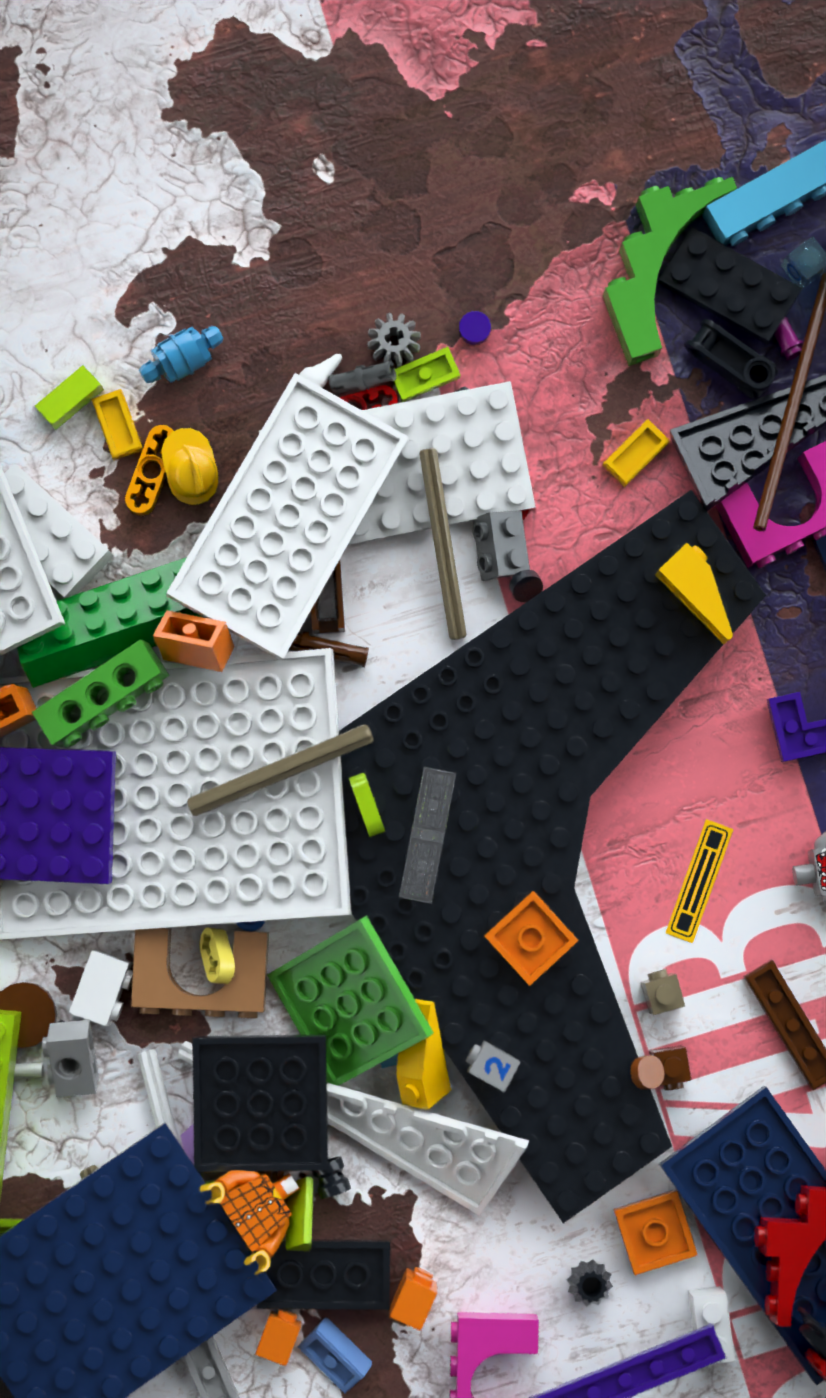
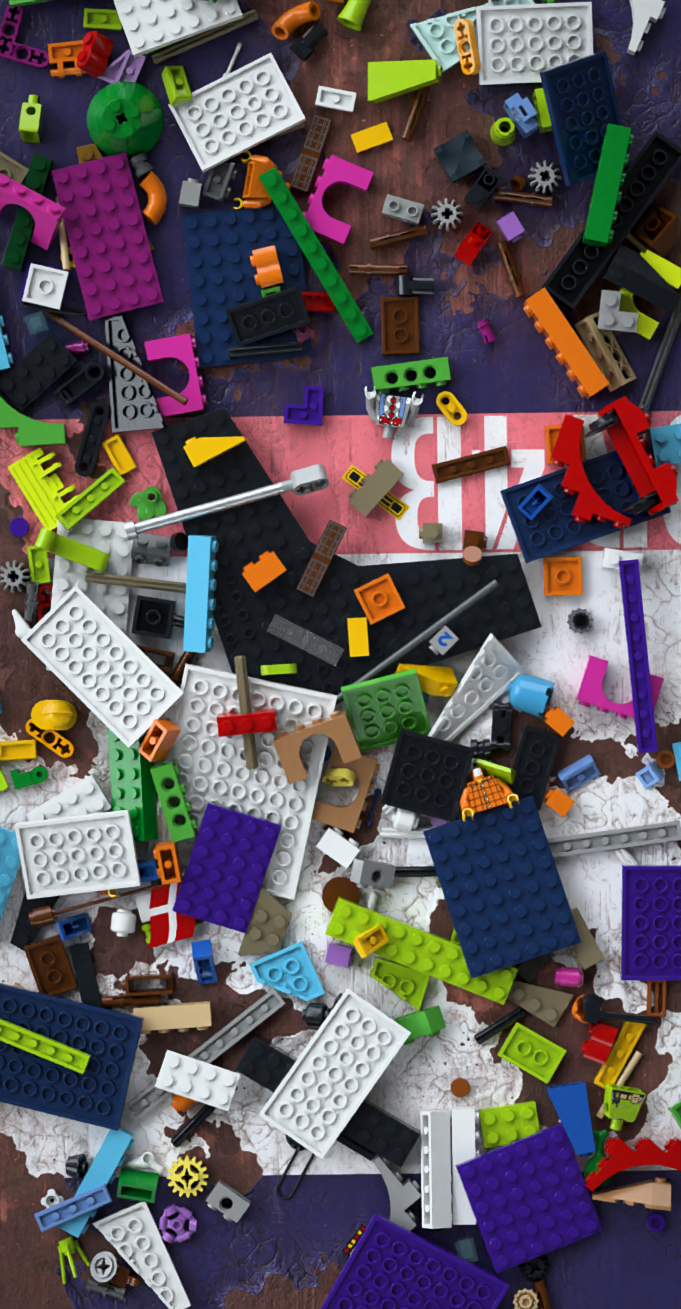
camera: 70 degrees left, 5 degrees up
none -> neon yellow hinge [8,447,79,531]
none -> green leg [10,766,48,789]
none -> lime beam [34,528,111,573]
none -> lime plate [55,467,125,531]
none -> black plate [75,402,110,477]
none -> flat silver piece [124,464,329,541]
none -> bright green plate [130,486,167,522]
none -> black brick [131,595,185,639]
none -> medium azure brick [183,535,219,653]
none -> red arch [217,708,278,737]
none -> orange brick [242,551,287,593]
none -> medium nougat arch [273,710,363,784]
none -> tile [296,520,347,597]
none -> dark grey piece [335,579,499,706]
none -> yellow tile [347,617,369,657]
none -> dark tan brick [348,459,404,518]
none -> dark blue hinge [365,788,382,827]
none -> white head [390,808,420,832]
none -> black axle [394,866,437,877]
none -> black plate [490,701,513,752]
none -> dark azure cylinder [507,674,555,719]
none -> blue slope [517,484,554,520]

